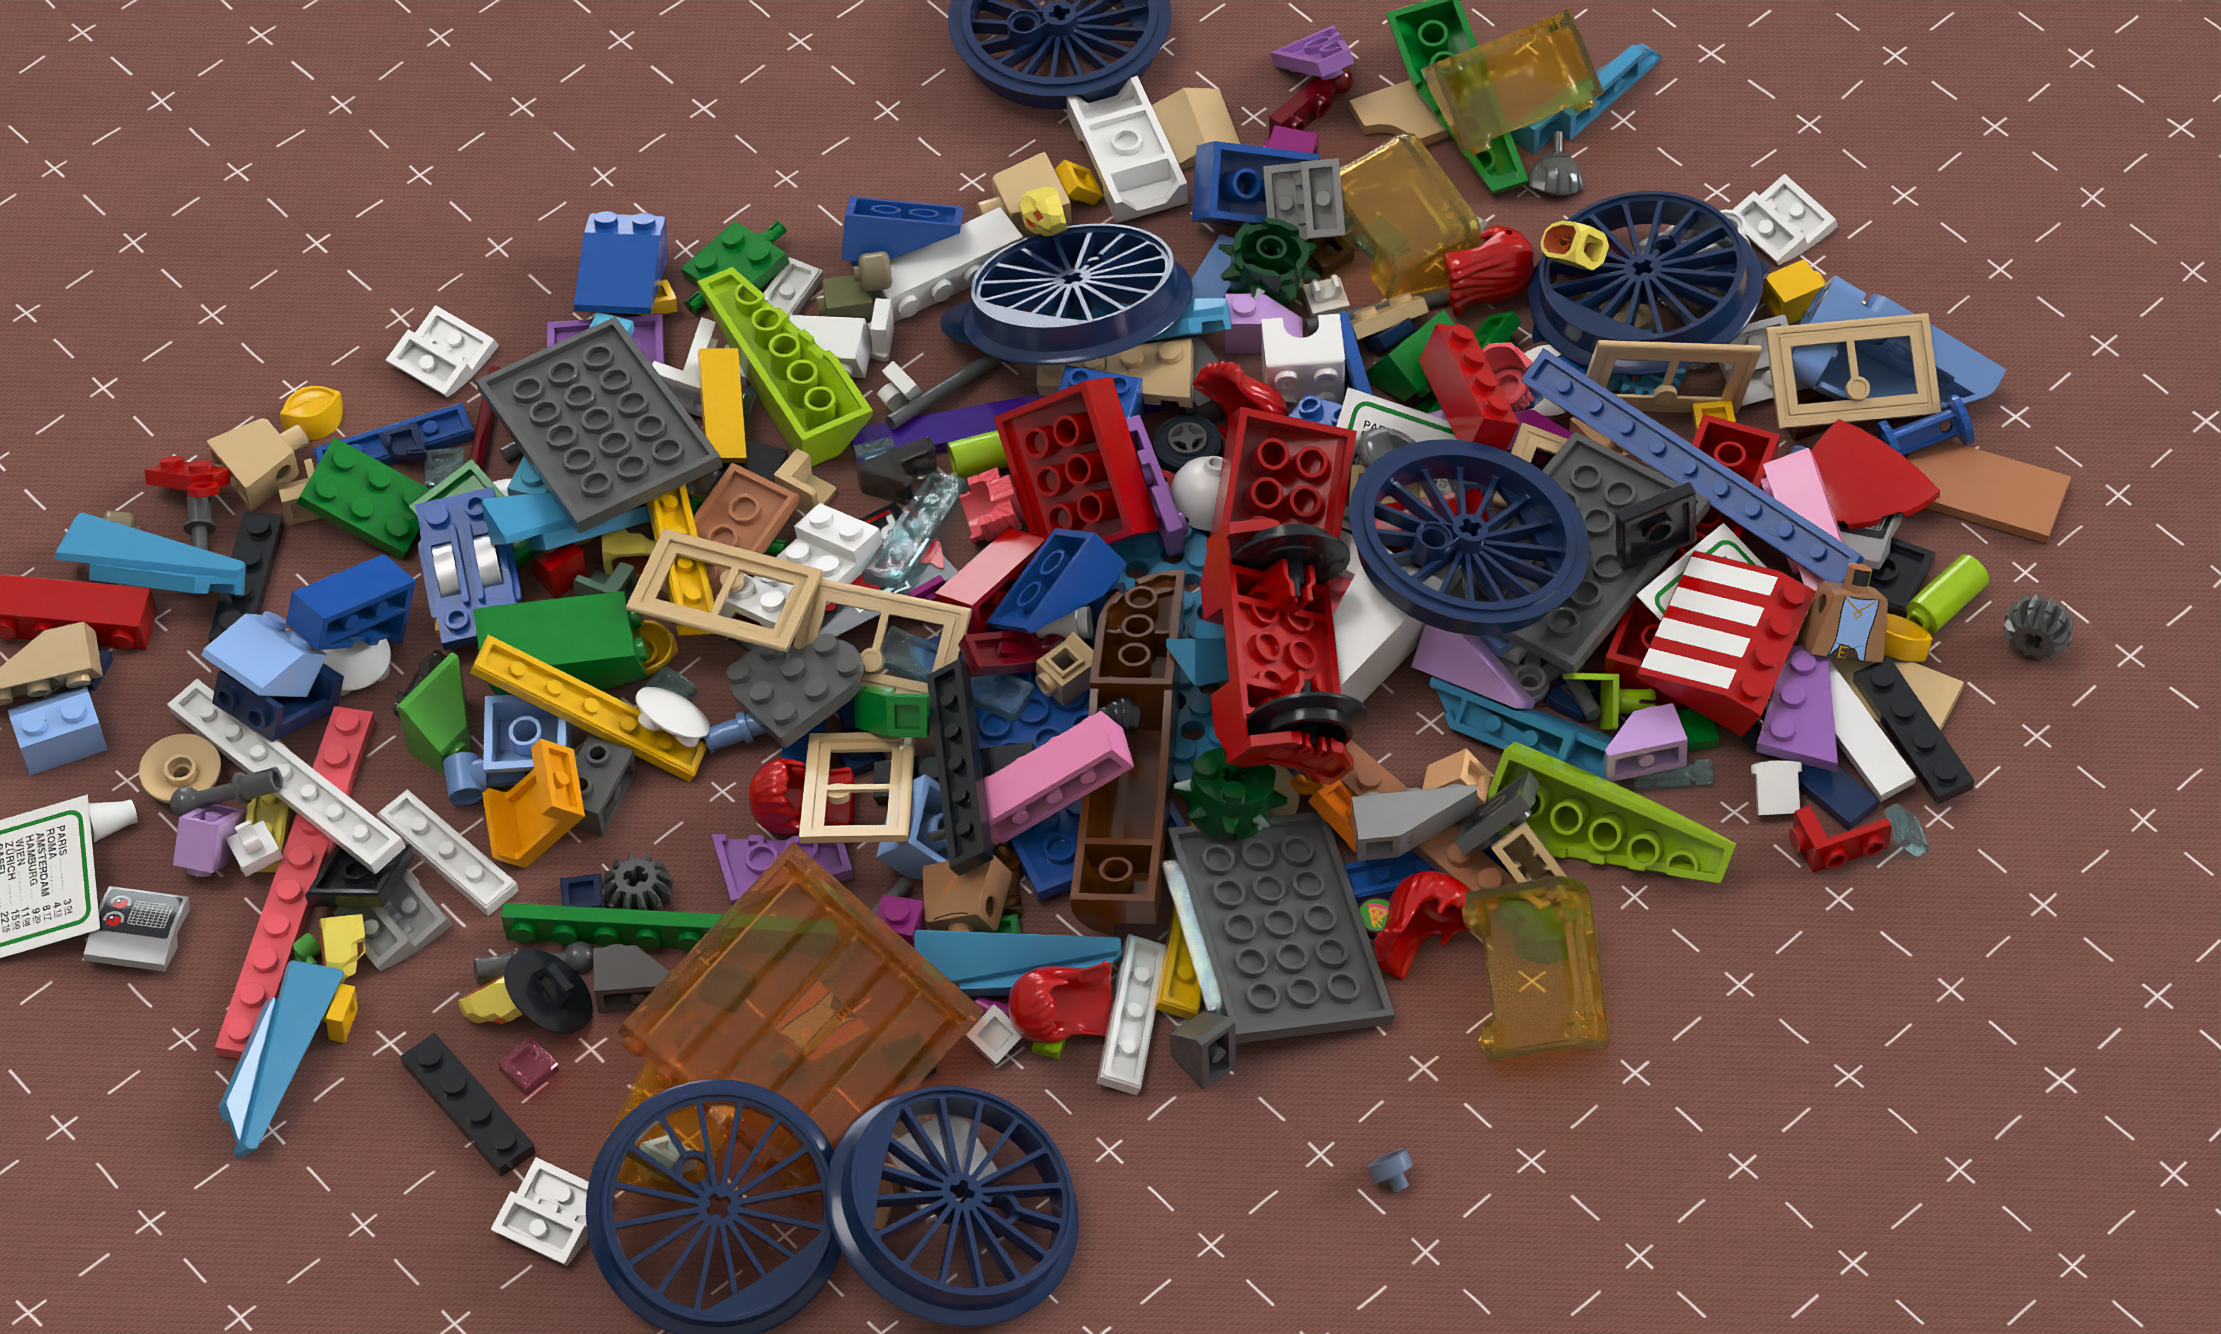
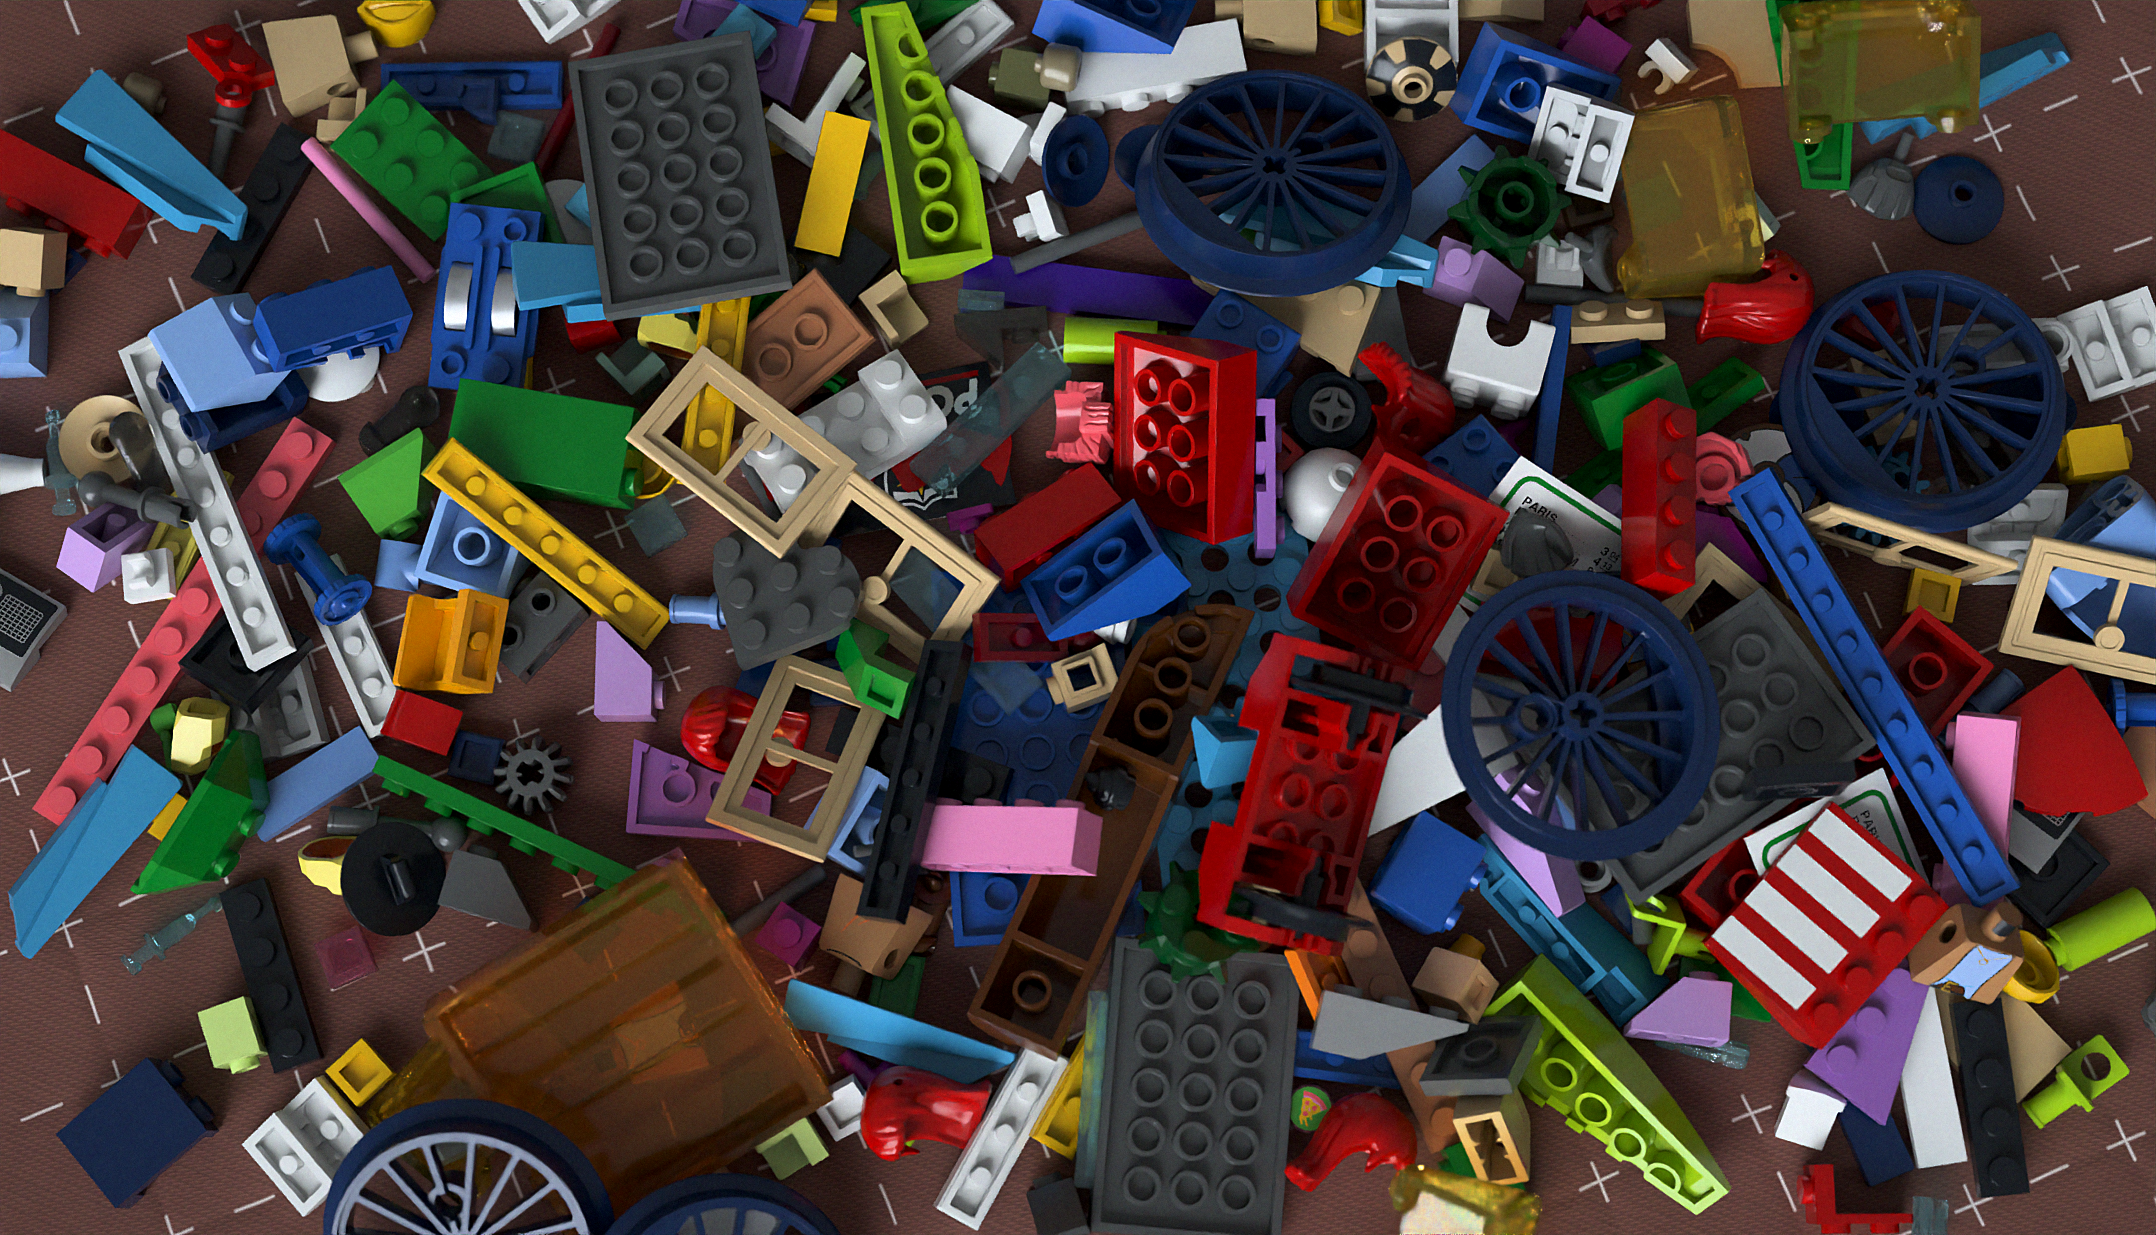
camera: 20 degrees right, 25 degrees up
white dish [636,687,710,747] -> none
light yellow rock [1018,186,1067,236] -> none
light yellow rock [1541,220,1609,270] -> none
none -> clear light blue piece [44,410,77,516]
none -> dark blue panel [56,1057,219,1208]
none -> clear smoke piece [109,411,175,495]
none -> clear light blue piece [119,897,223,976]
none -> green wedge [130,729,271,895]
none -> yellowish green brick [198,996,268,1074]
none -> medium blue tile [257,725,380,843]
none -> blue hose [263,513,372,626]
none -> bright pink bar [300,137,437,284]
none -> yellow plate [326,1038,397,1107]
none -> red brick [380,689,463,756]
none -> lavender slope [594,621,666,722]
none -> yellowish green panel [754,1109,829,1180]
none -> dark blue dish [1042,115,1109,207]
none -> blue piece [1365,811,1488,936]
none -> dish [1366,36,1458,122]
none -> dark grey piece [1565,224,1619,293]
none -> white tile [1638,38,1699,94]
none -> dark blue dish [1913,156,2004,245]
none -> lime bracket [2022,1034,2129,1129]

